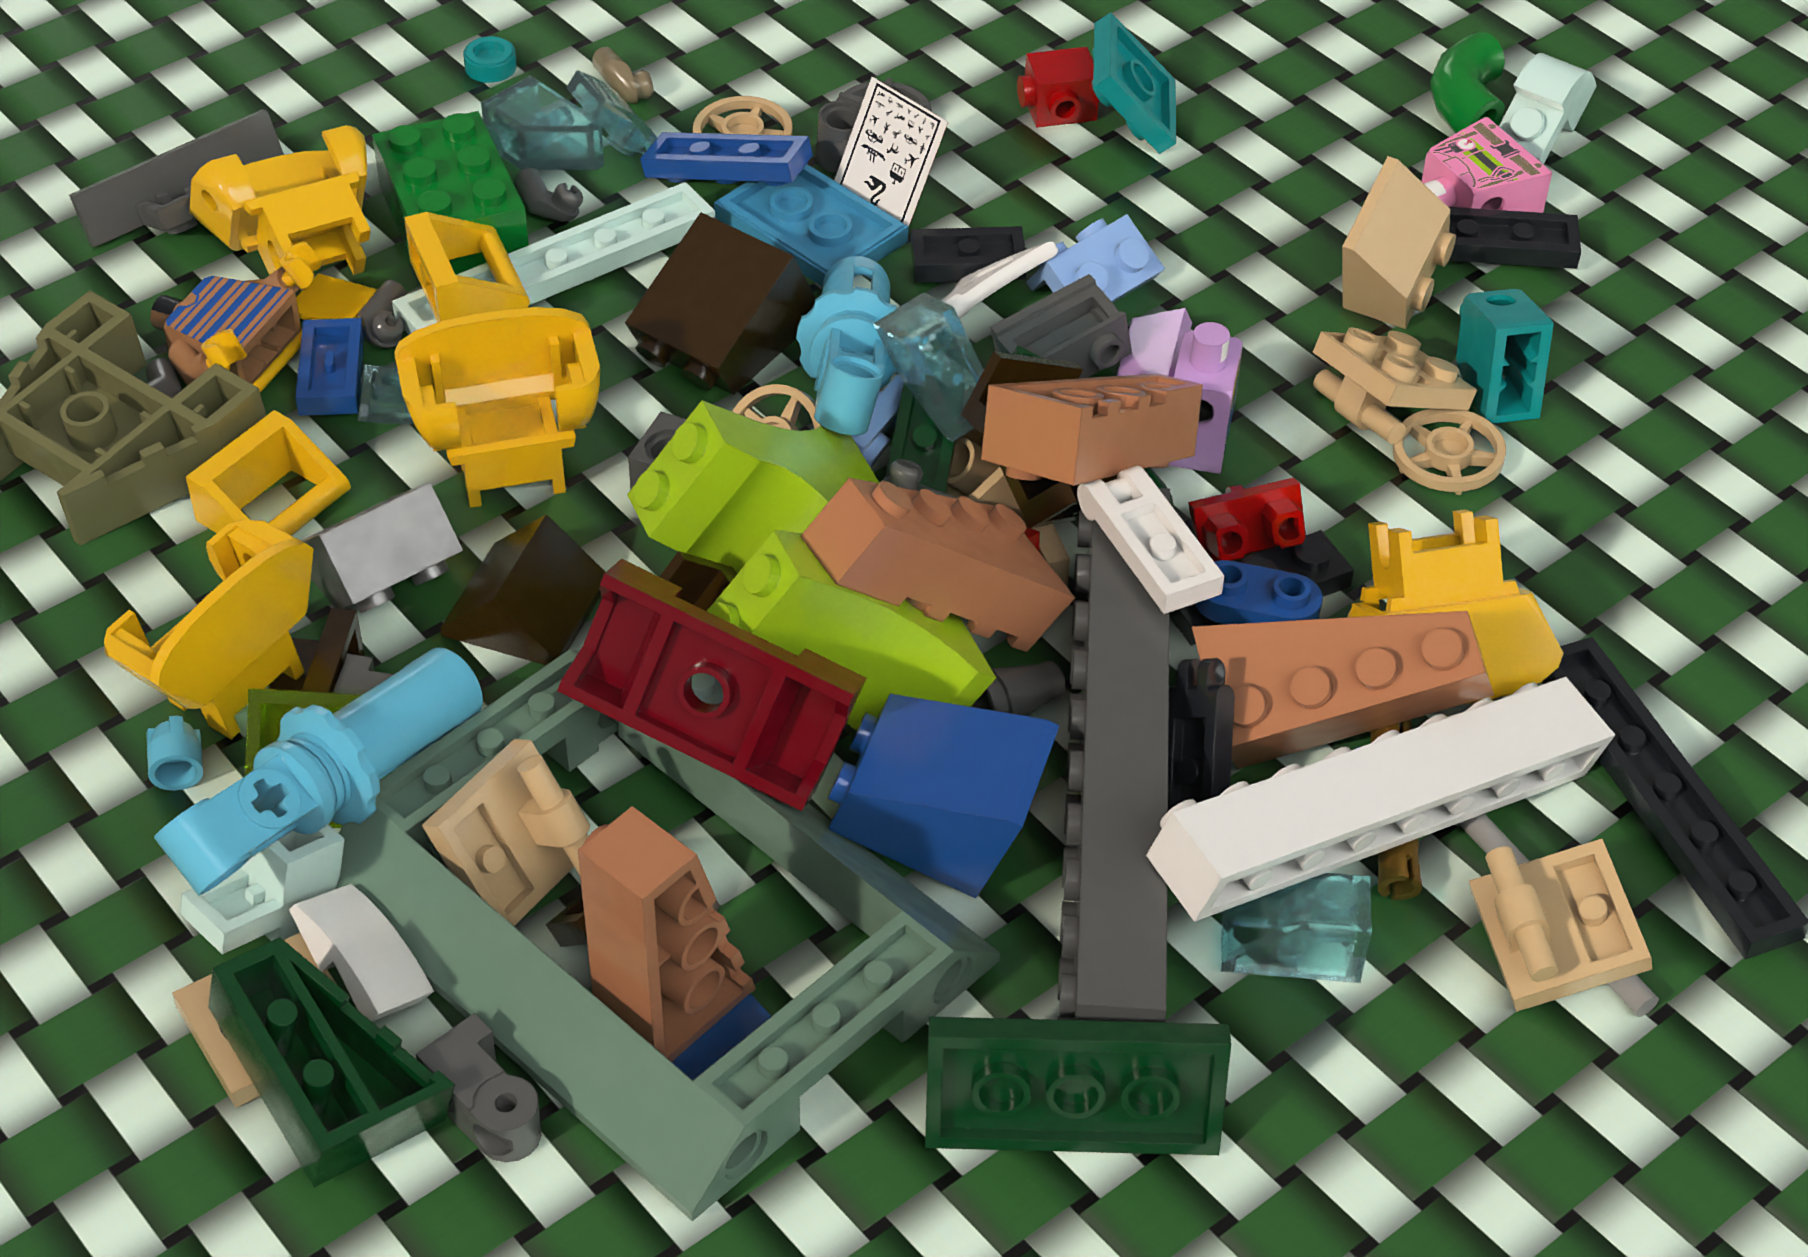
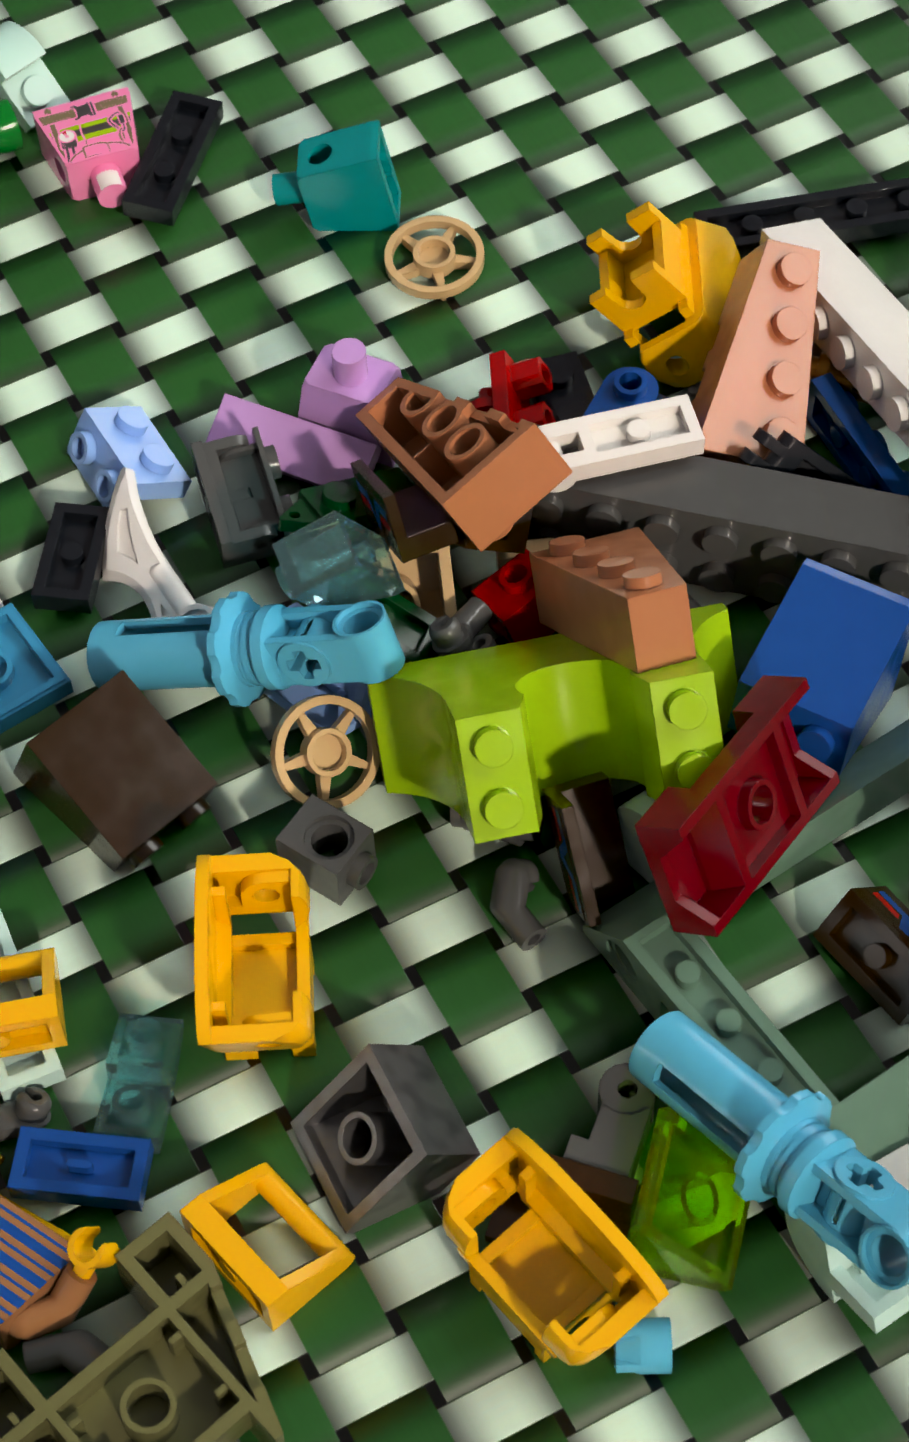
camera: 75 degrees left, 10 degrees up
tan plate [422,739,590,926] -> none
dark brown slope [441,514,606,665] -> none
tan plate [1313,327,1477,444] -> none
tan slope [1342,156,1456,329] -> none

